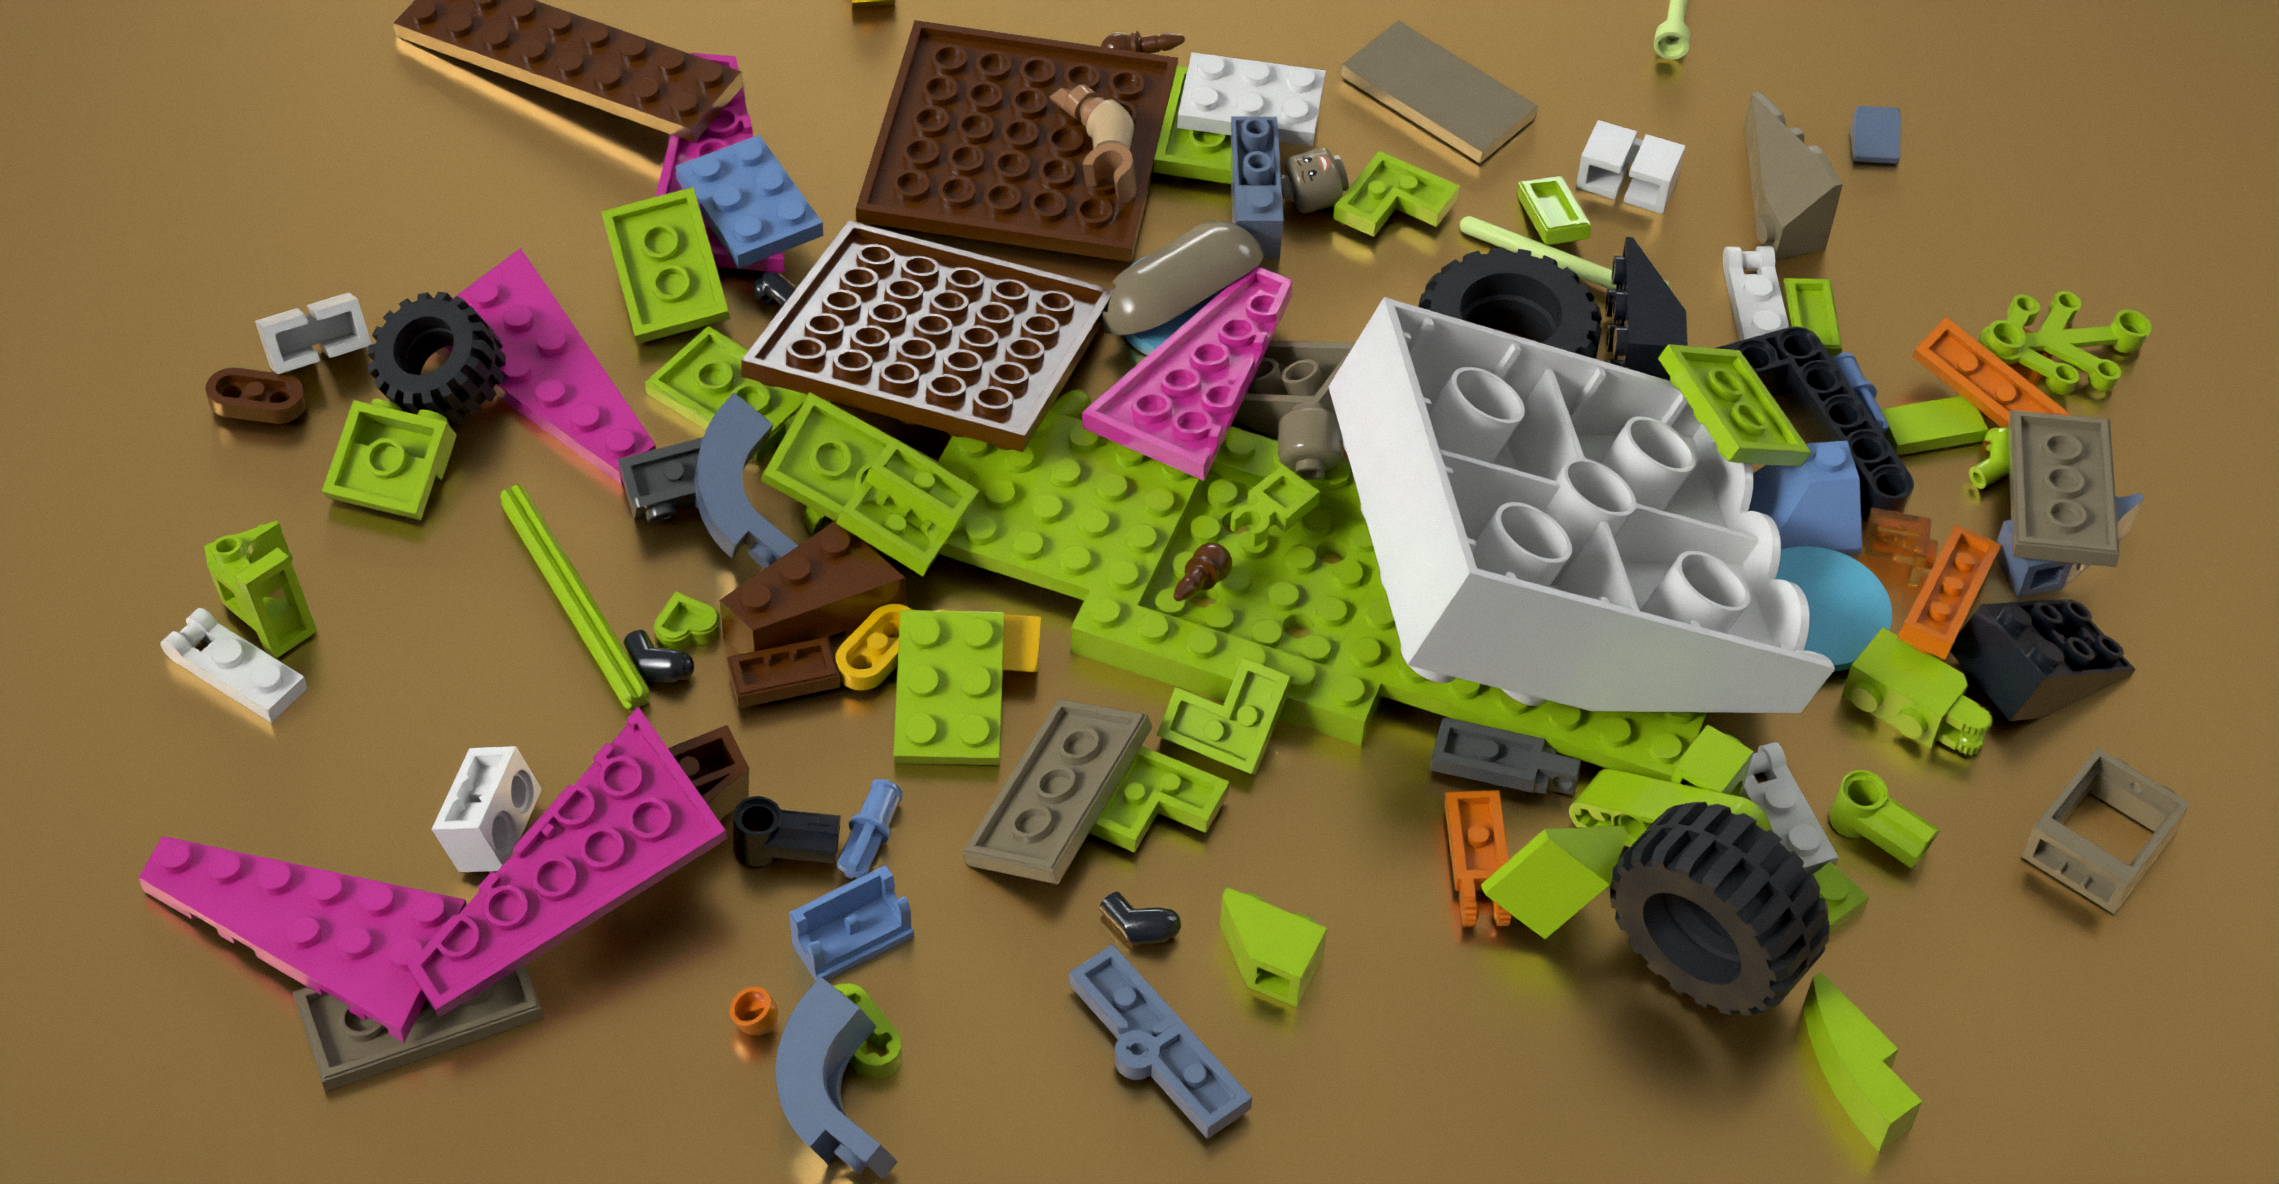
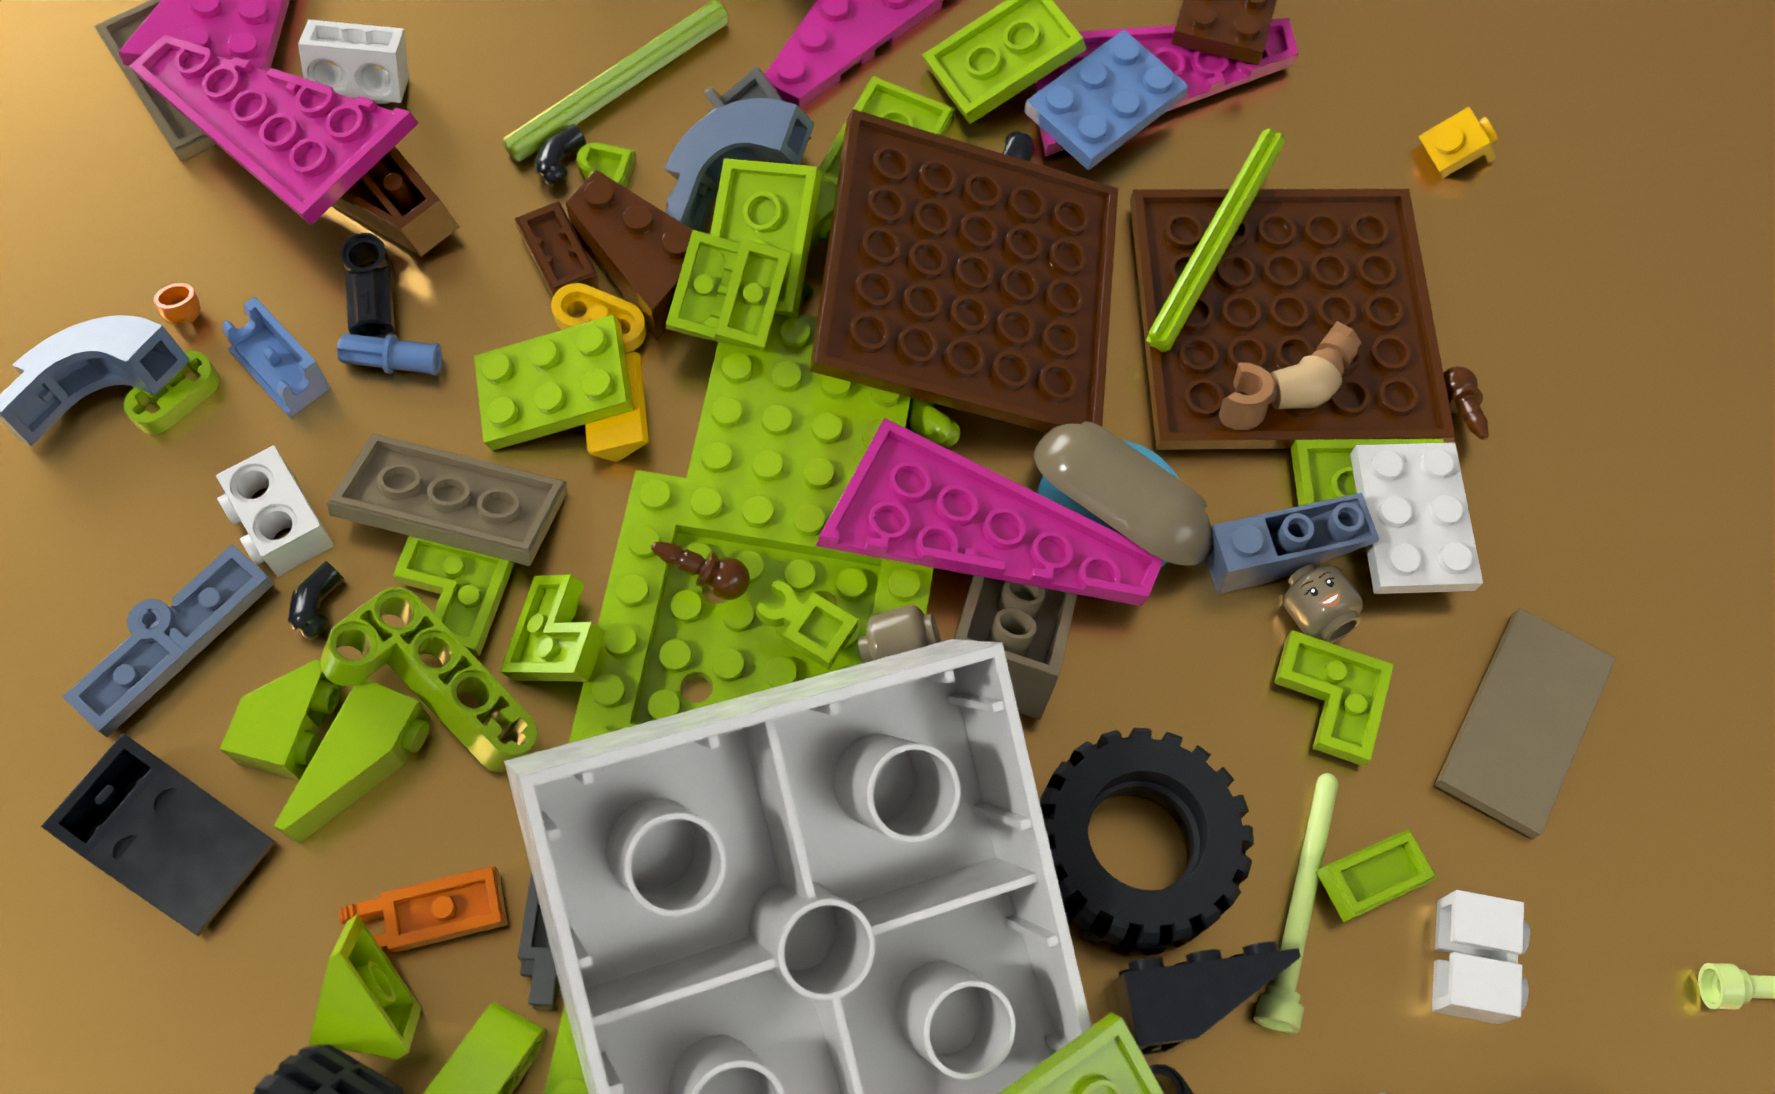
camera: 75 degrees right, 15 degrees up
none -> black slope [41,733,275,936]
none -> white brick [216,445,334,577]
none -> lime slope [274,679,430,843]
none -> lime beam [320,587,537,773]
none -> lime axle [1146,129,1285,352]

